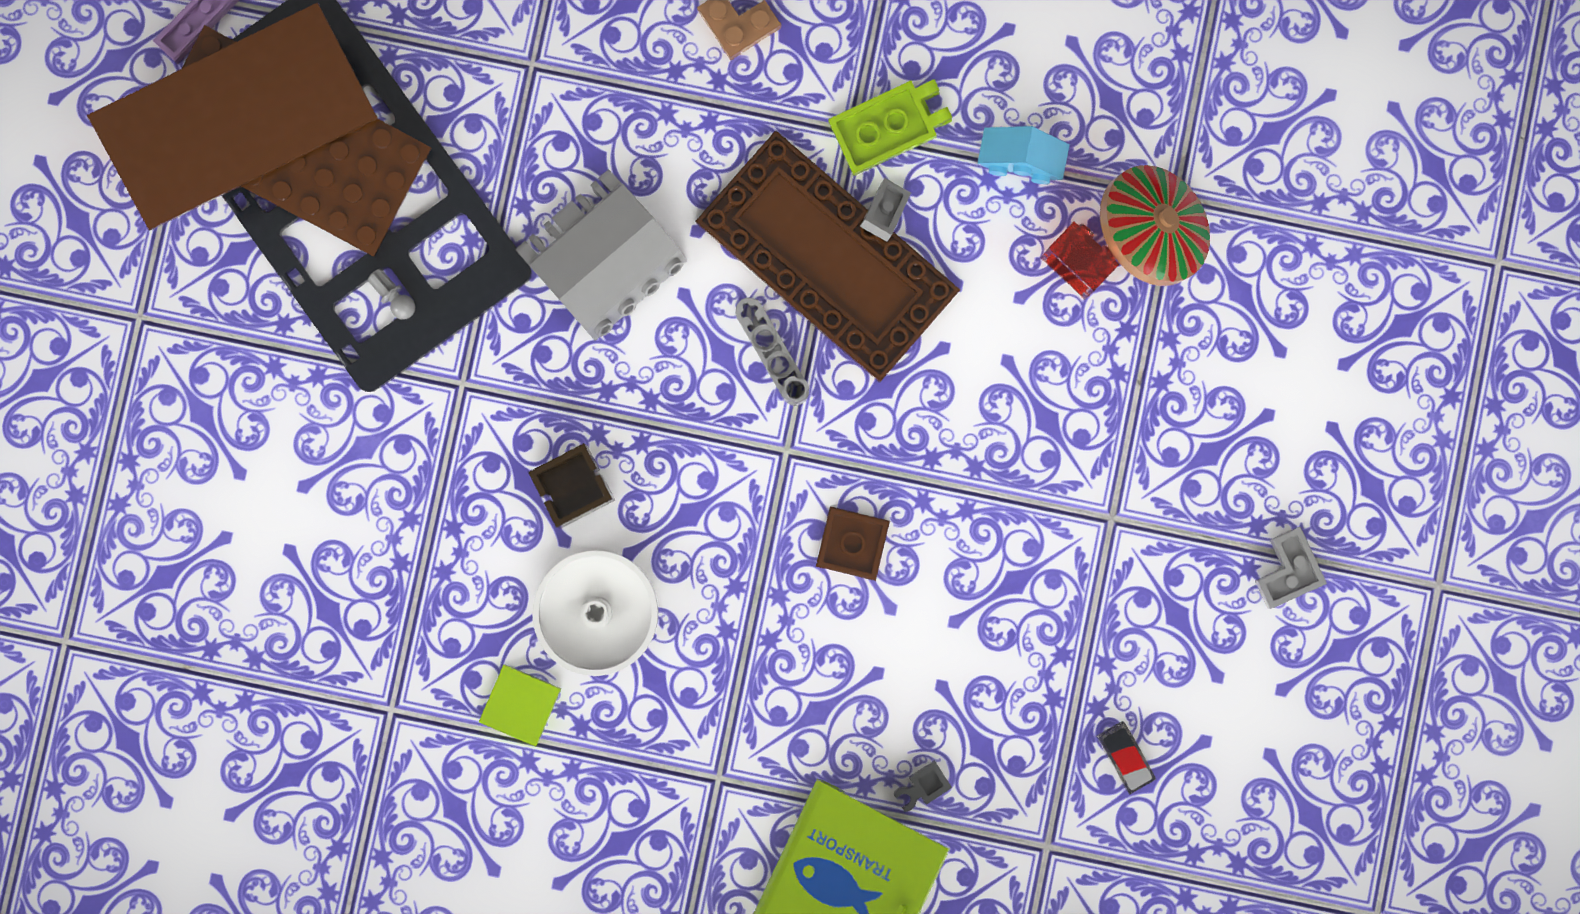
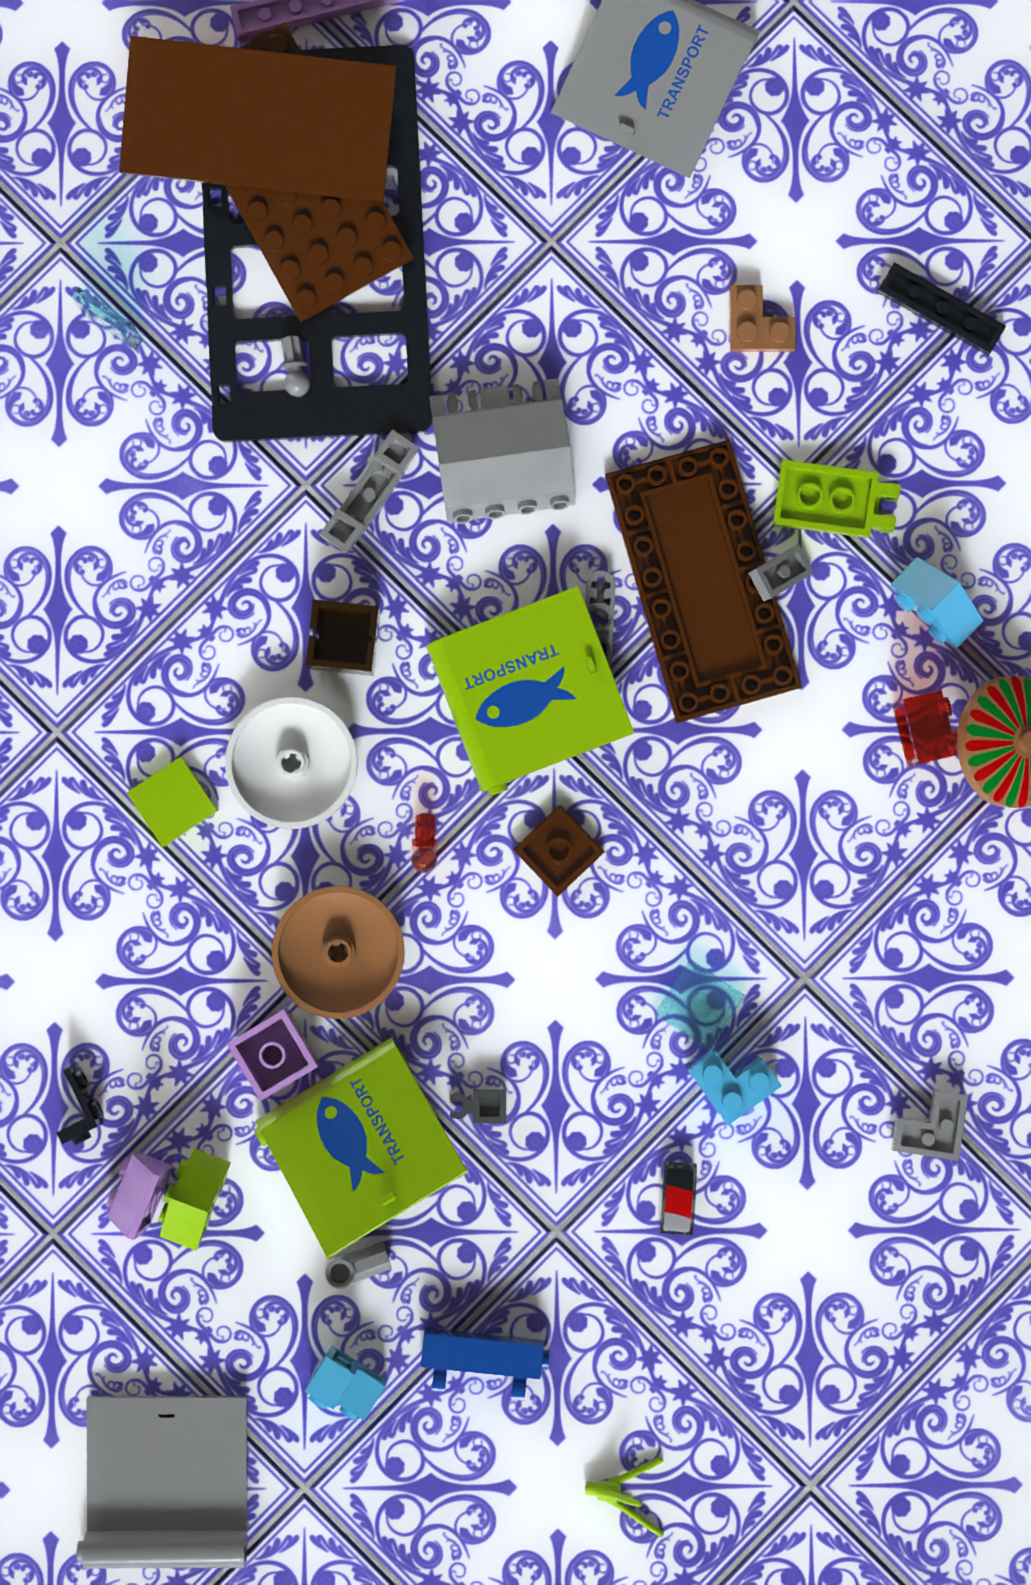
camera: 30 degrees right, 0 degrees up
none -> clear light blue tile [71,287,143,351]
none -> lavender brick [227,1008,321,1101]
none -> medium nougat dish [272,886,405,1019]
none -> light grey slope [319,429,419,554]
none -> clear red axle [411,813,438,873]
none -> lime door [426,586,635,796]
none -> clear light blue tile [654,959,745,1051]
none -> medium azure brick [686,1049,782,1125]

